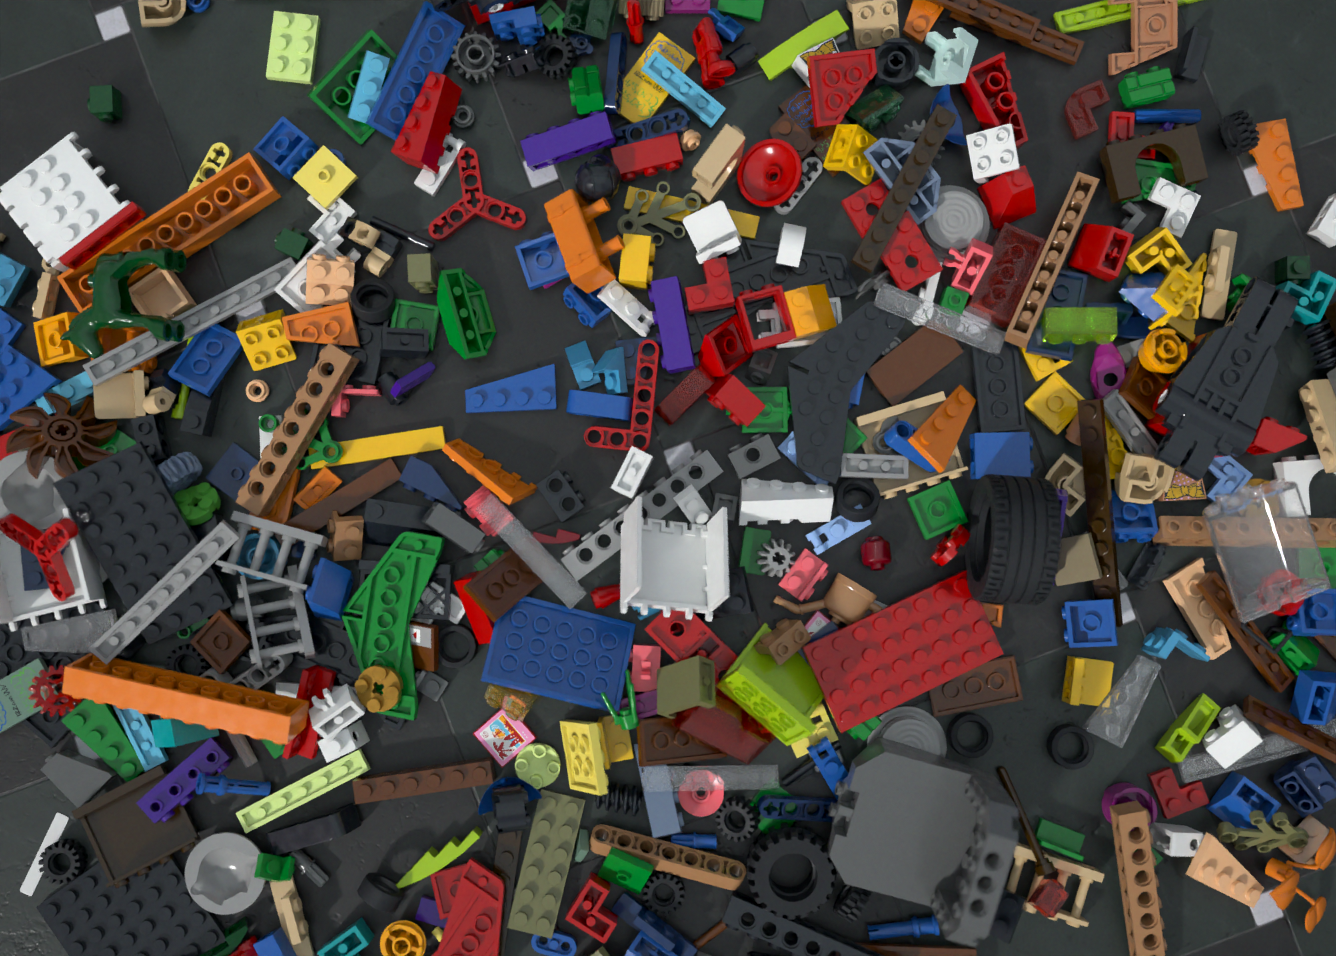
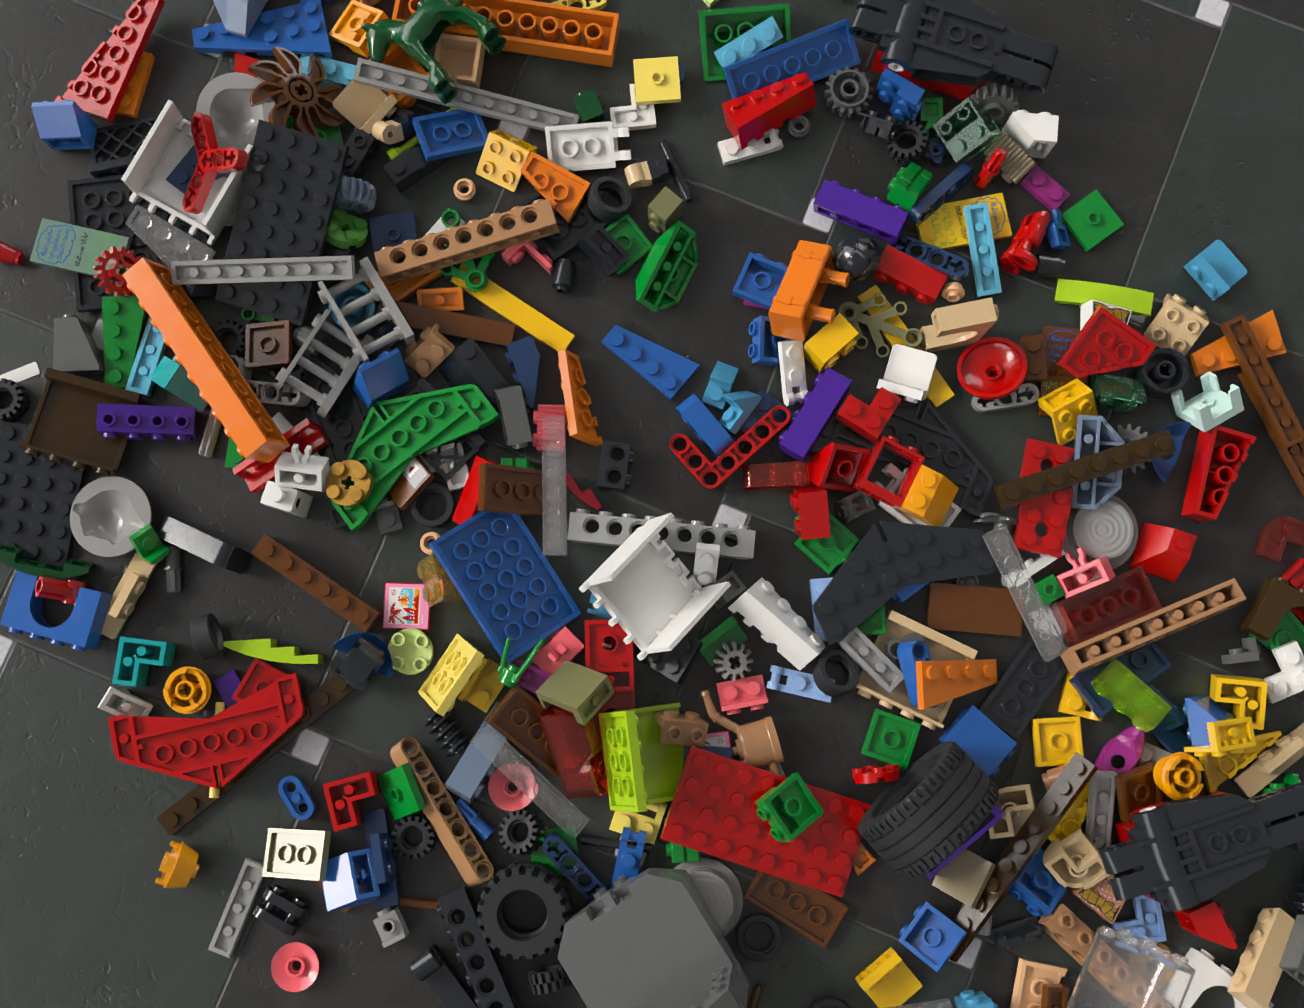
camera: 45 degrees right, 5 degrees down
blue pin [196,773,271,796] -> none
yellowish green plate [236,748,371,833] -> none
blue plate [253,116,319,180] -> none
light nougat plate [305,254,355,307] -> none
tan leg [339,216,381,249] -> none
dark purple tile [390,362,436,398] -> none
red piece [428,147,527,242] -> none
olive plate [507,789,586,939] -> none
sand green tile [573,829,589,862] -> none
red cone [590,584,620,609] -> none
white panel [611,446,653,499] -> none
dark grey brick [727,433,781,480] -> none
white brick [776,223,806,267] -> none
dark red head [861,536,892,571] -> none
white bracket [966,123,1020,184] -> none
red slope [1067,223,1134,282] -> none
none -> light nougat plate [420,532,440,555]
none -> green plate [755,772,824,843]

